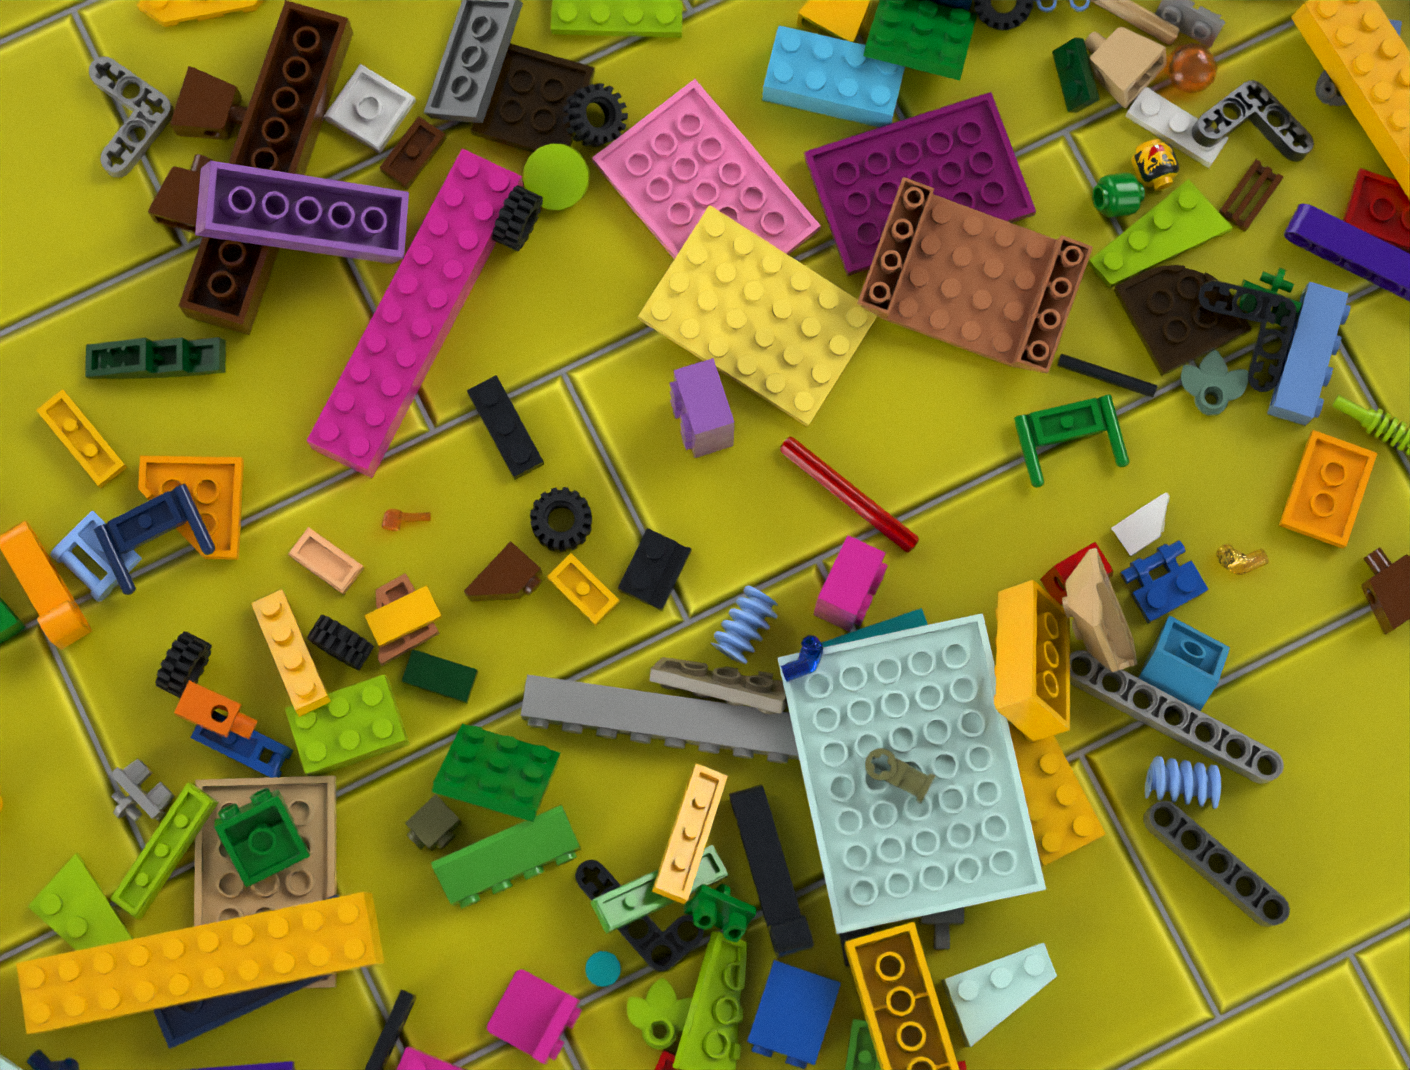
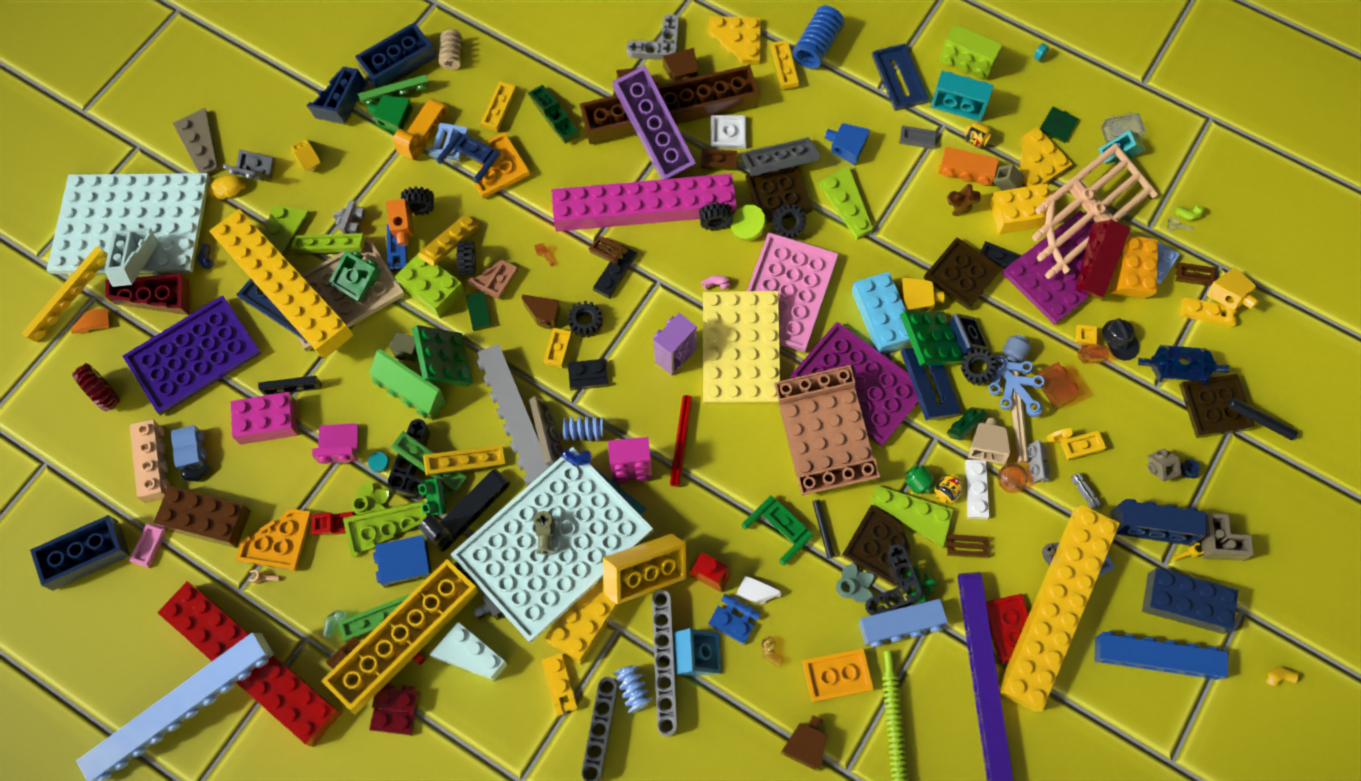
camera: 60 degrees right, 10 degrees down
light nougat tile [288,527,364,595] -> none
yellow tile [364,585,442,648] -> none
tan wedge [1062,548,1137,672] -> none
black beam [1191,80,1314,162] -> none
none -> yellow plate [542,653,578,716]
none -> reddish brown tile [588,236,628,265]
none -> bright pink arm [701,275,730,289]
none -> dark blue piece [901,348,961,421]

